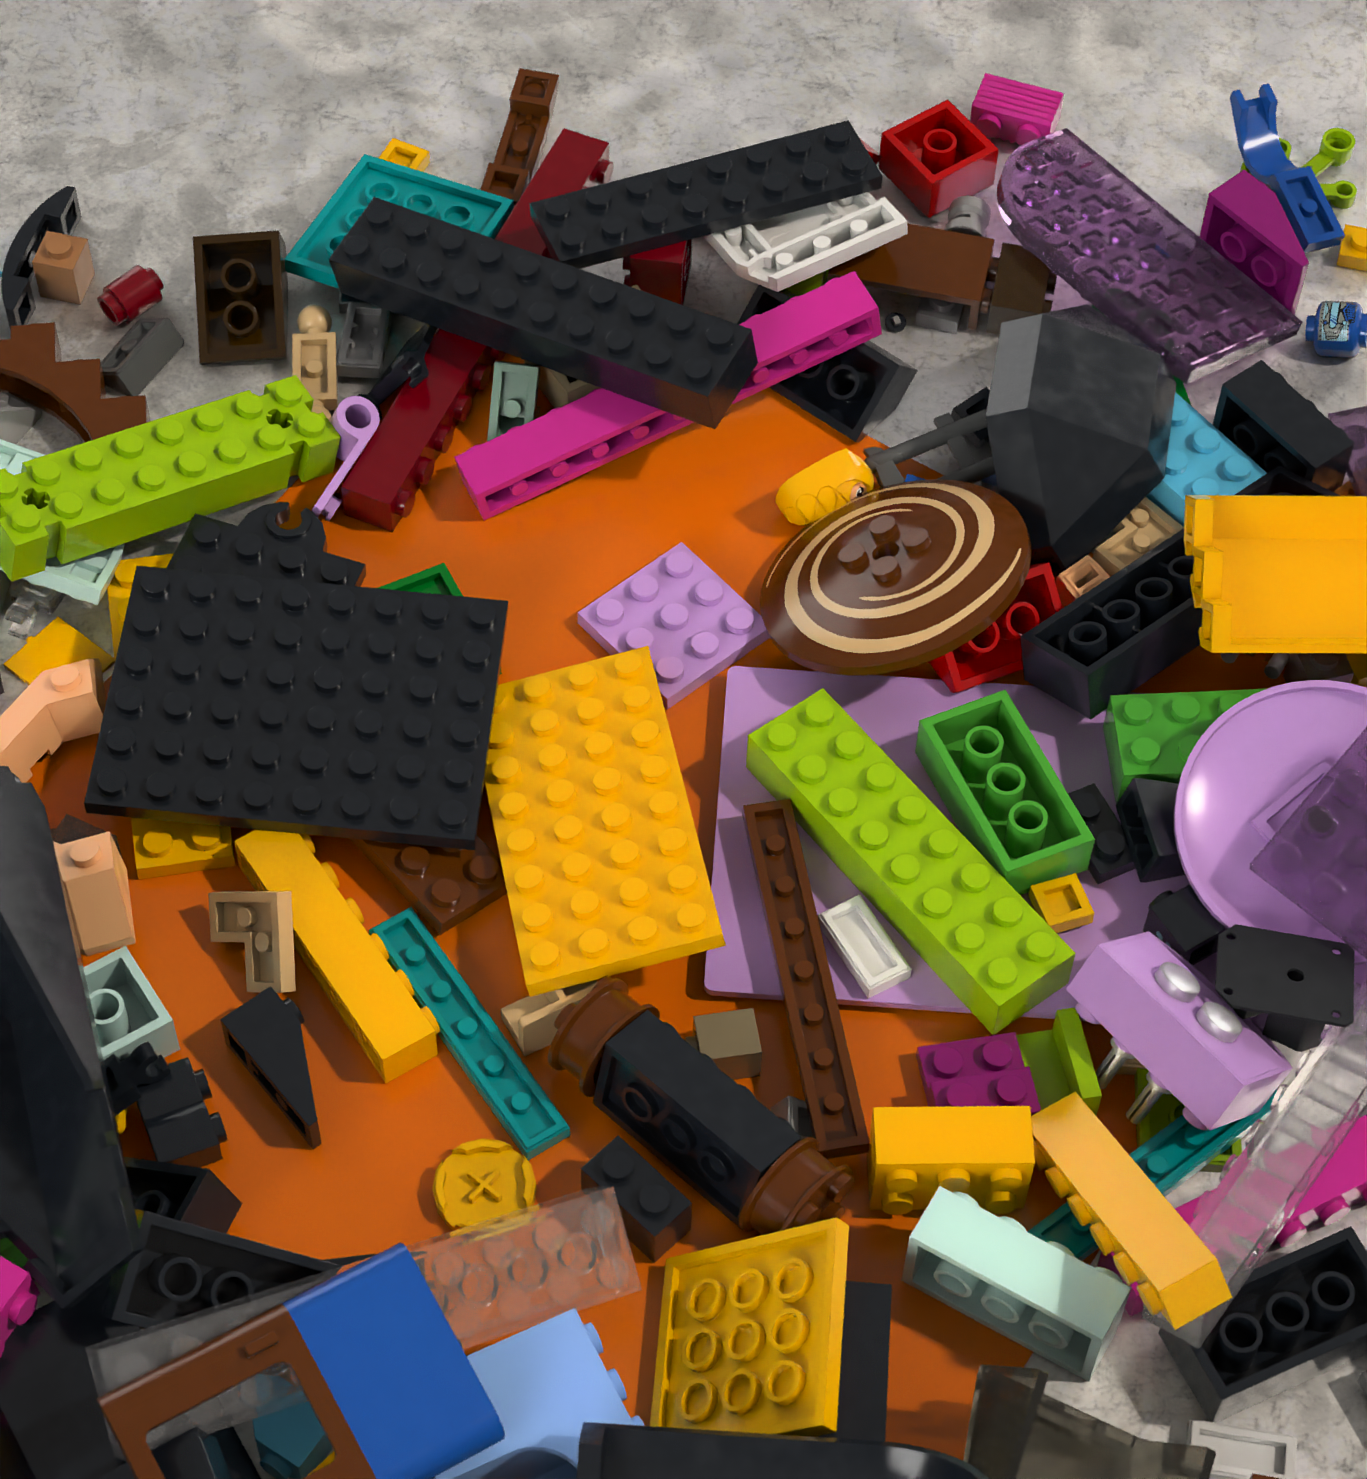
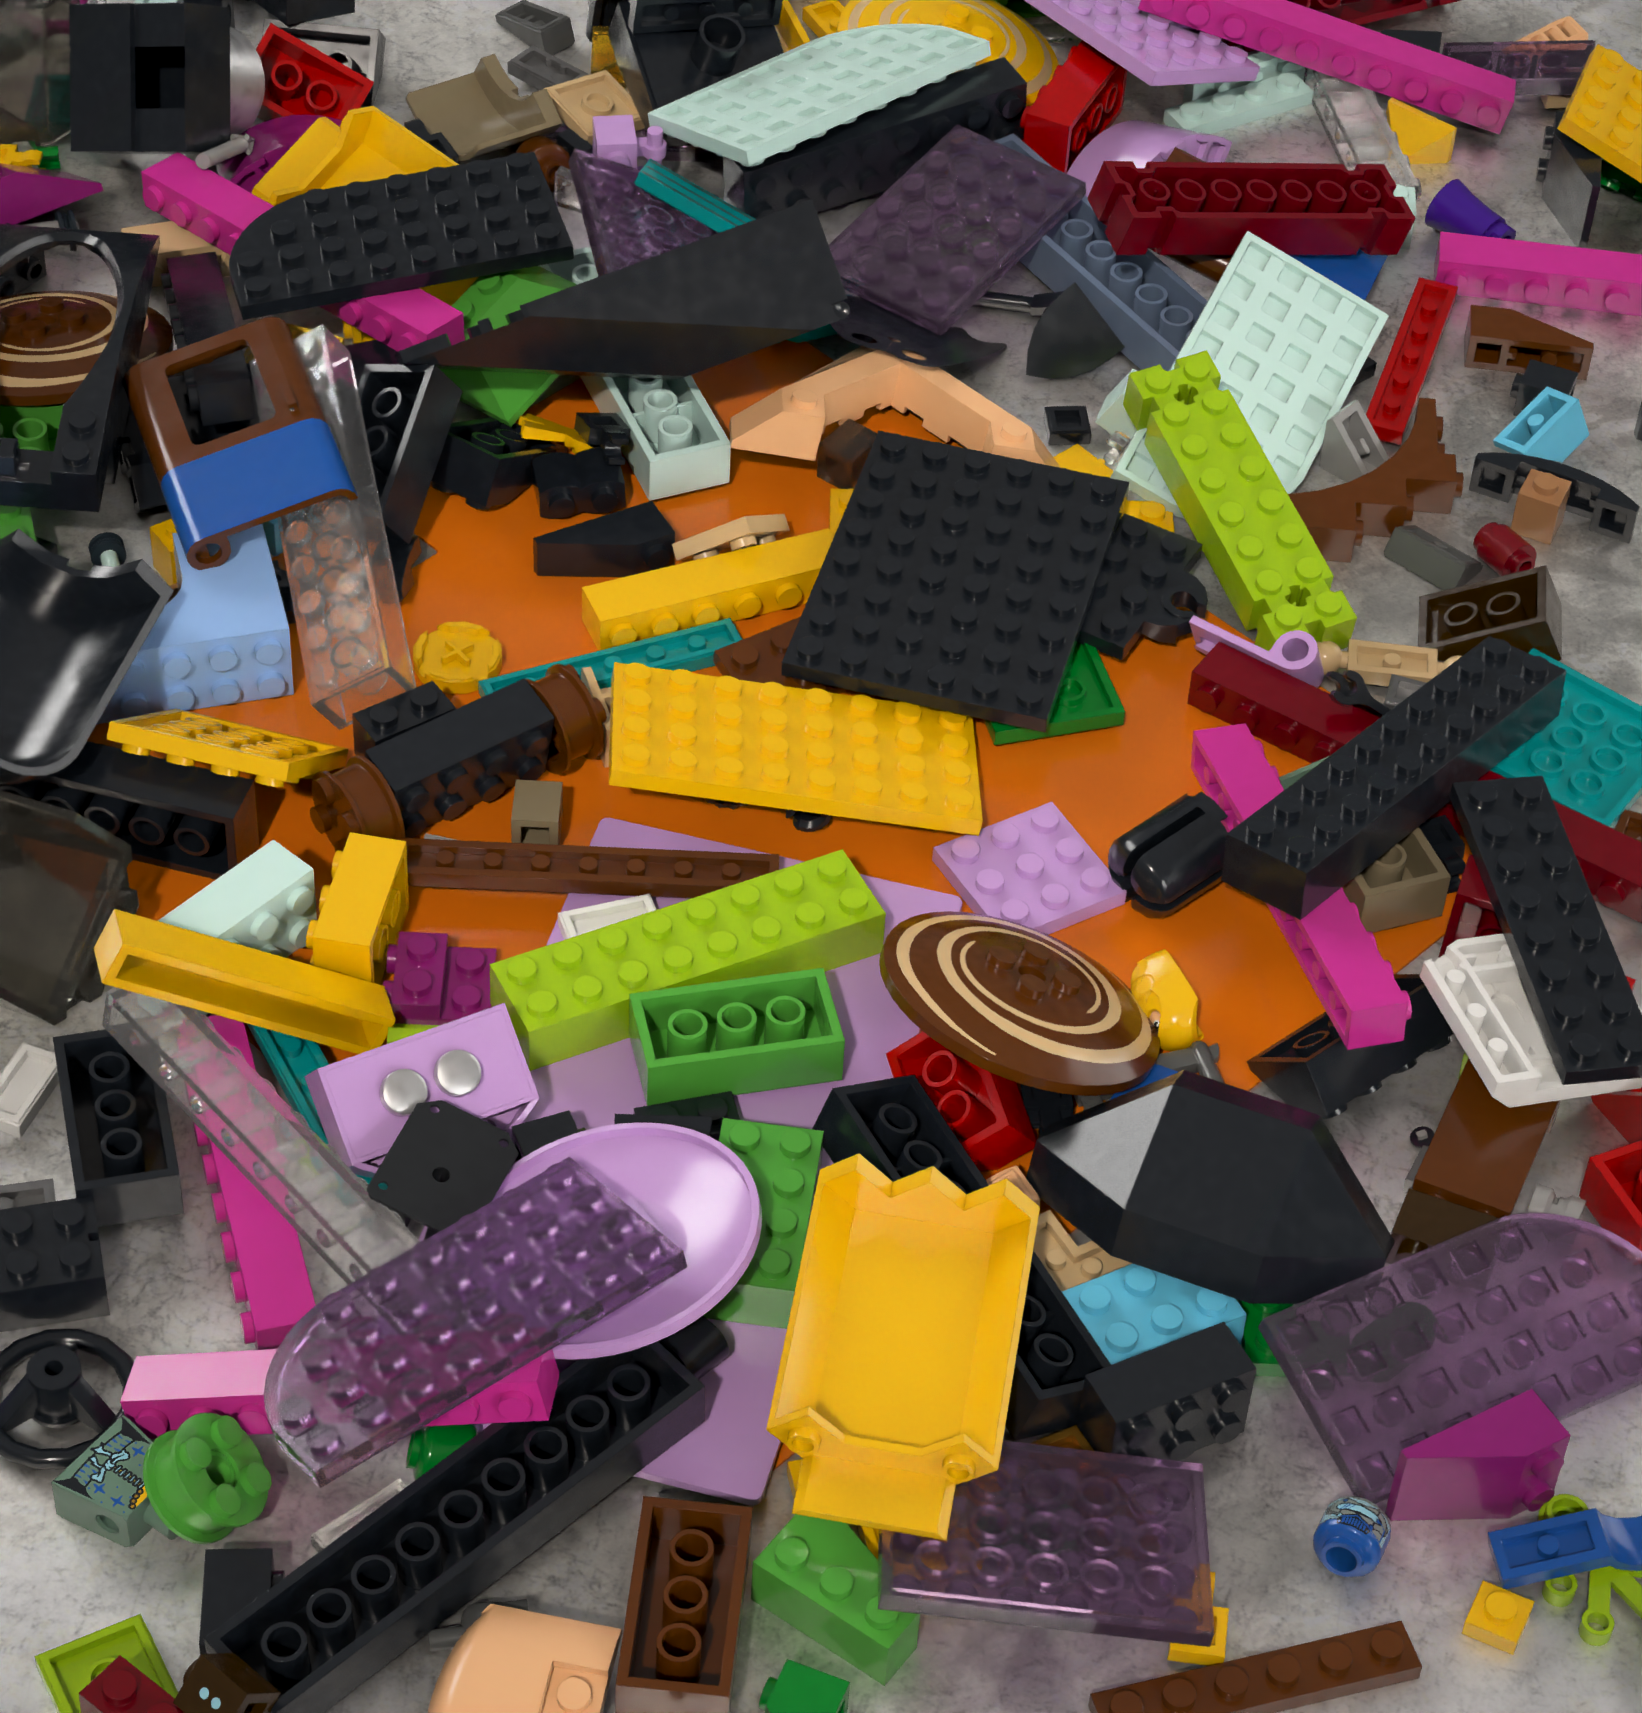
camera: 100 degrees right, 10 degrees down
yellow plate [1028,873,1095,933] -> none
none -> black cylinder [1108,792,1228,919]

